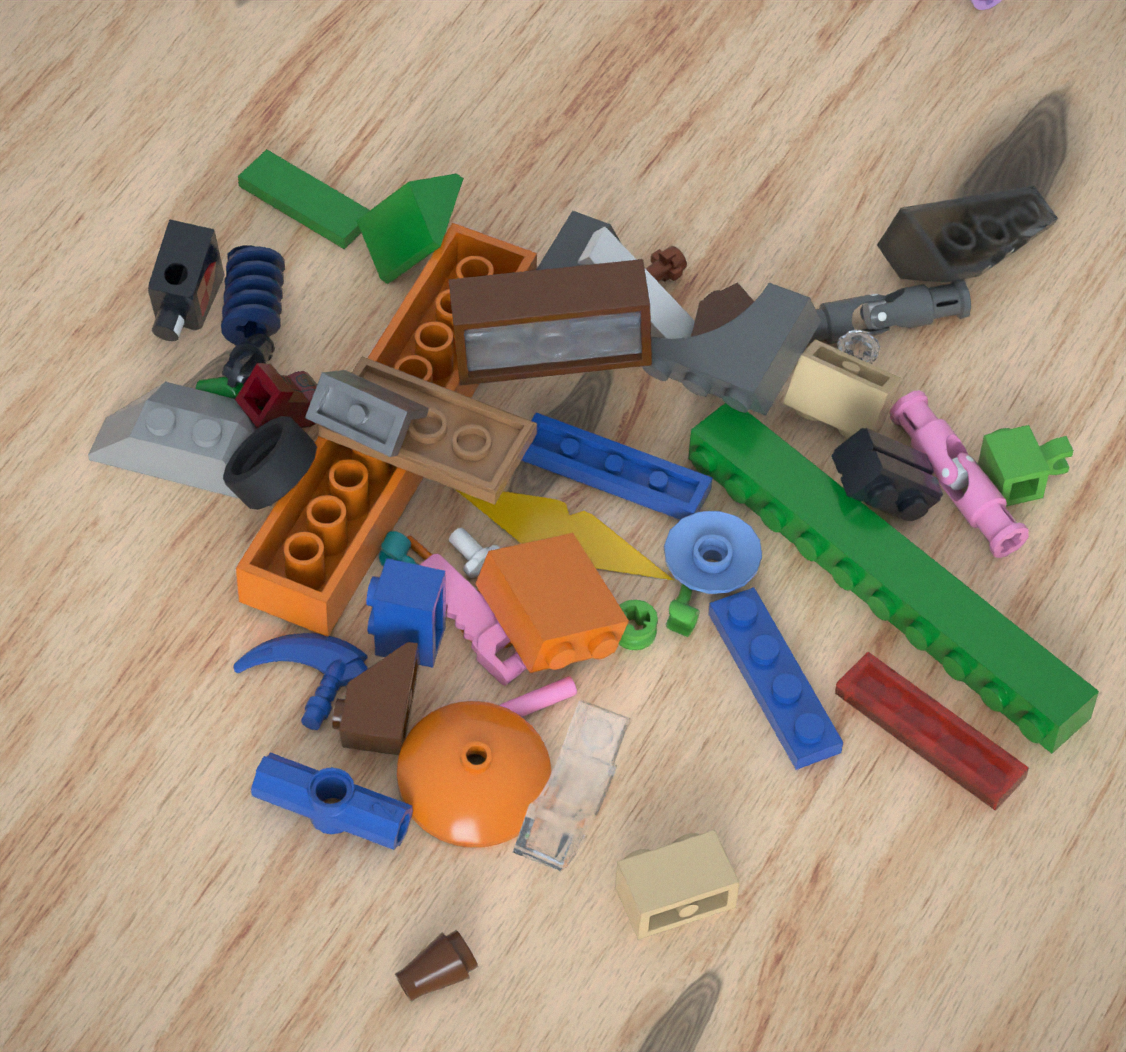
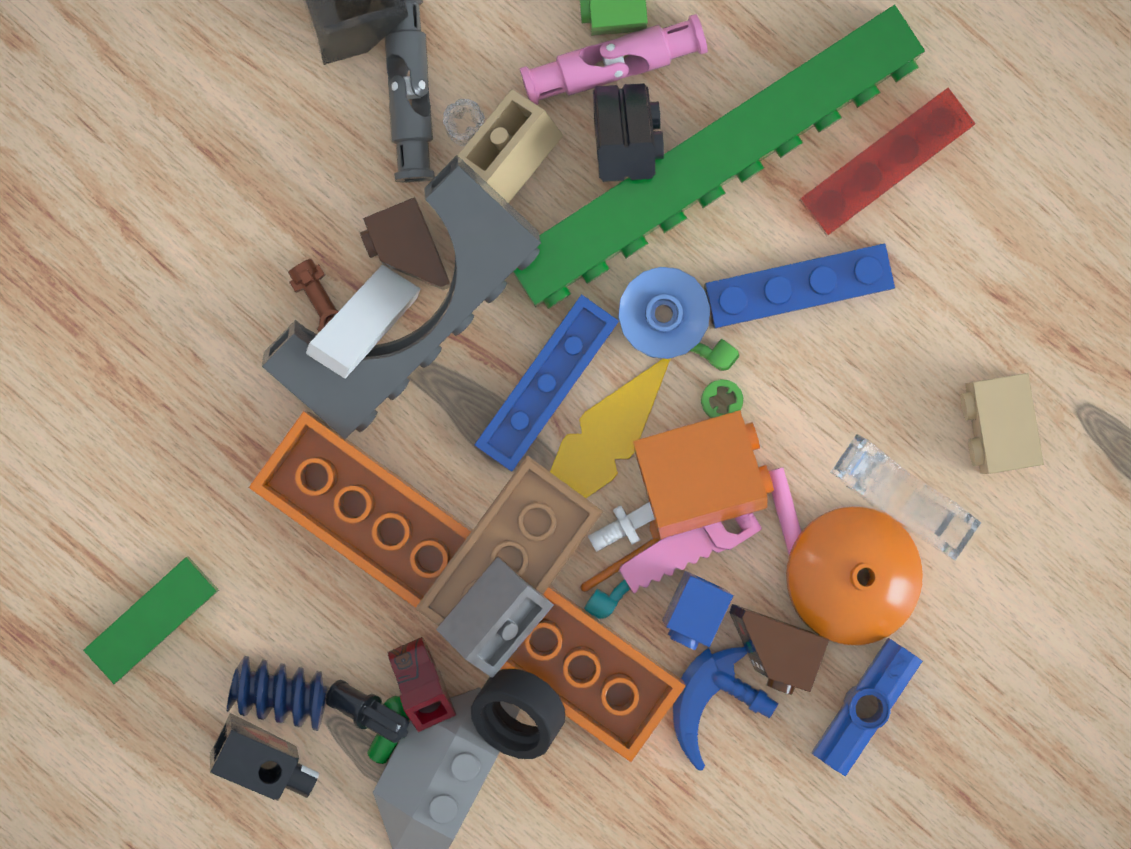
camera: 80 degrees left, 35 degrees up
green slope [356,173,464,284] -> none
reddish brown cone [395,930,478,1002] -> none
reddish brown brick [448,259,652,386] -> none

